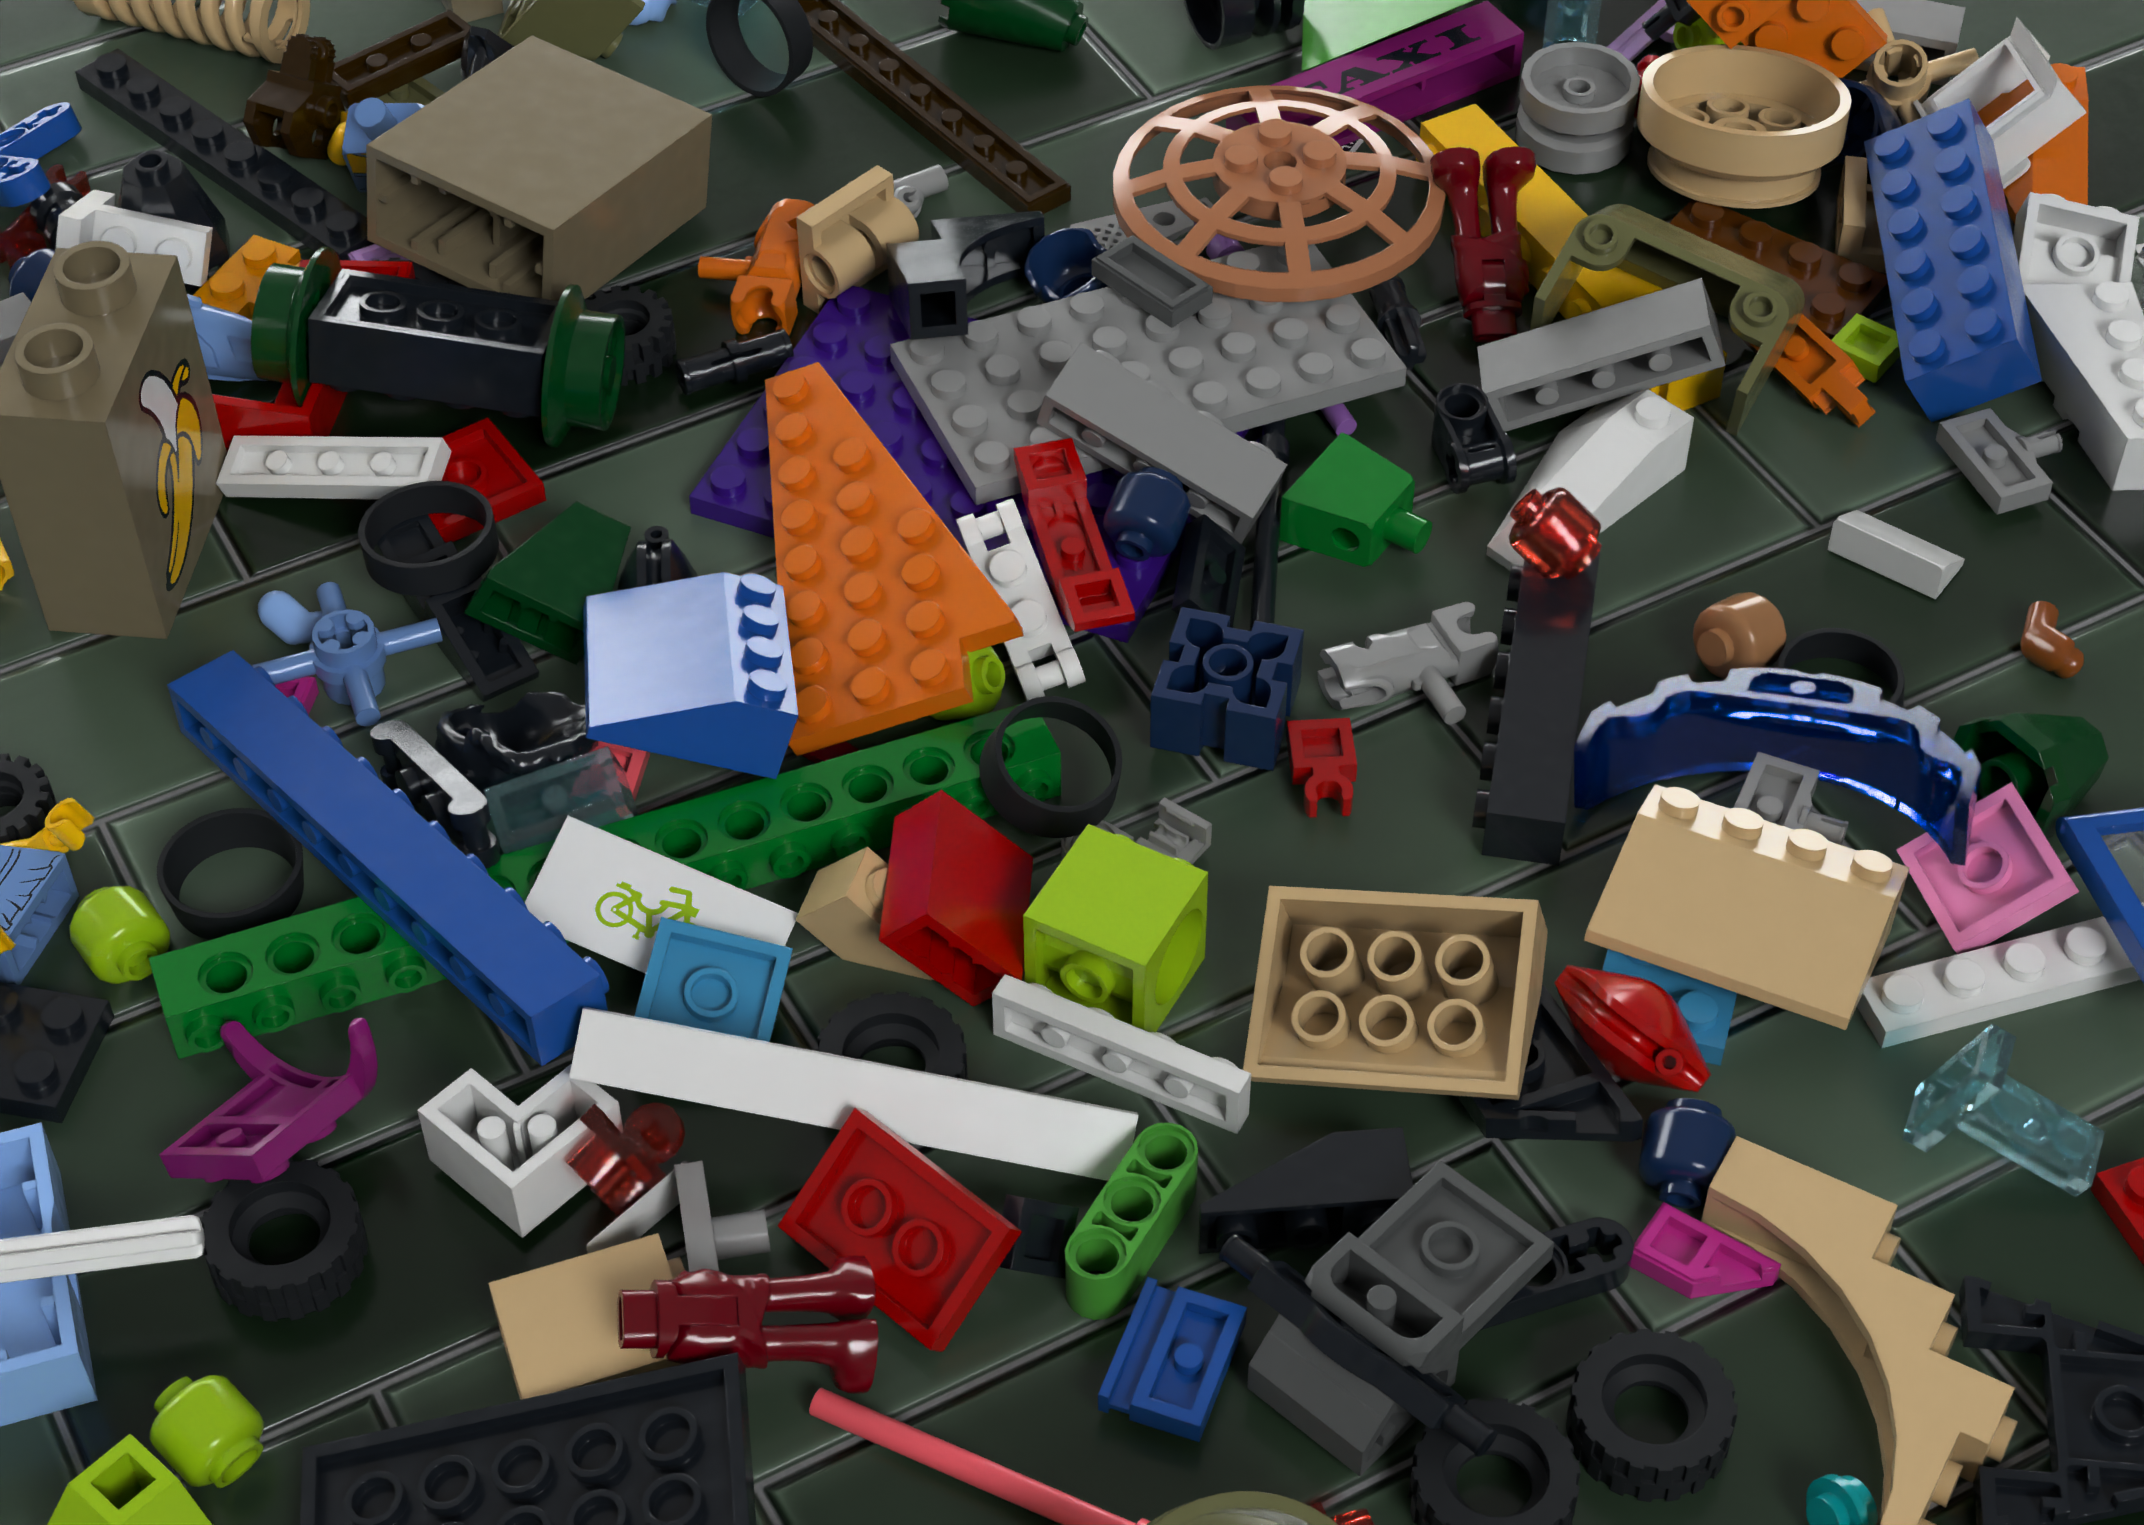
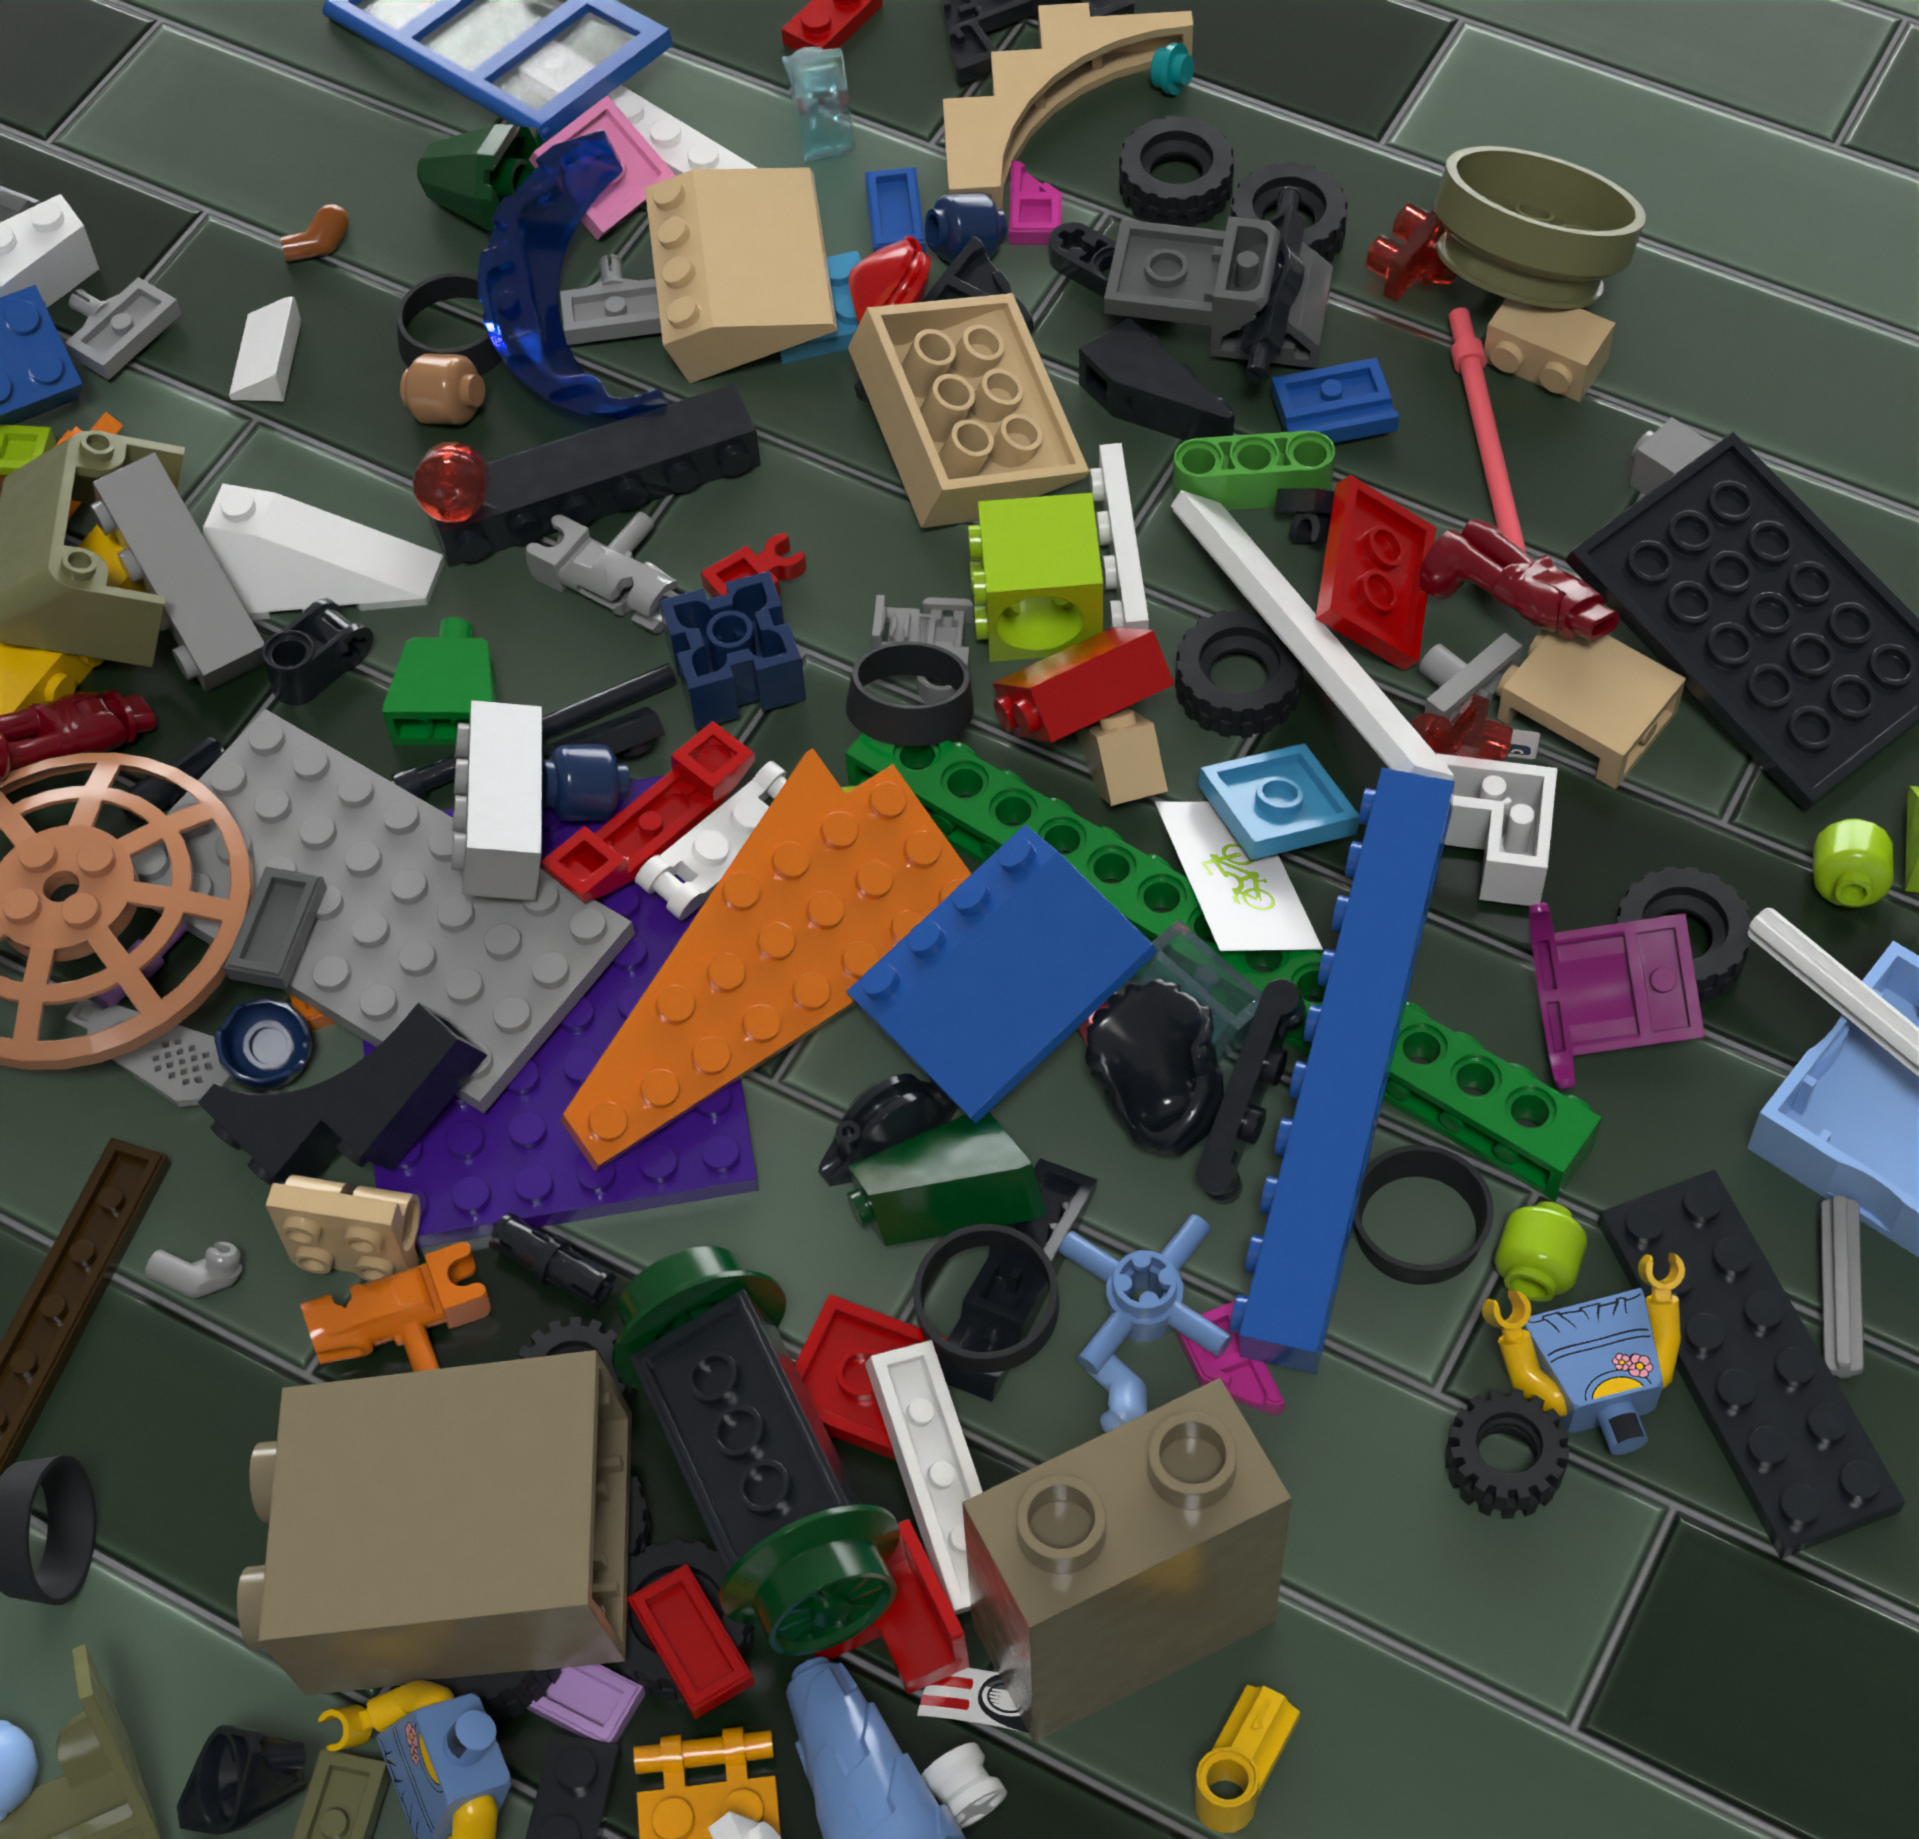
camera: 120 degrees left, 10 degrees up
none -> blue tile [865,167,926,253]

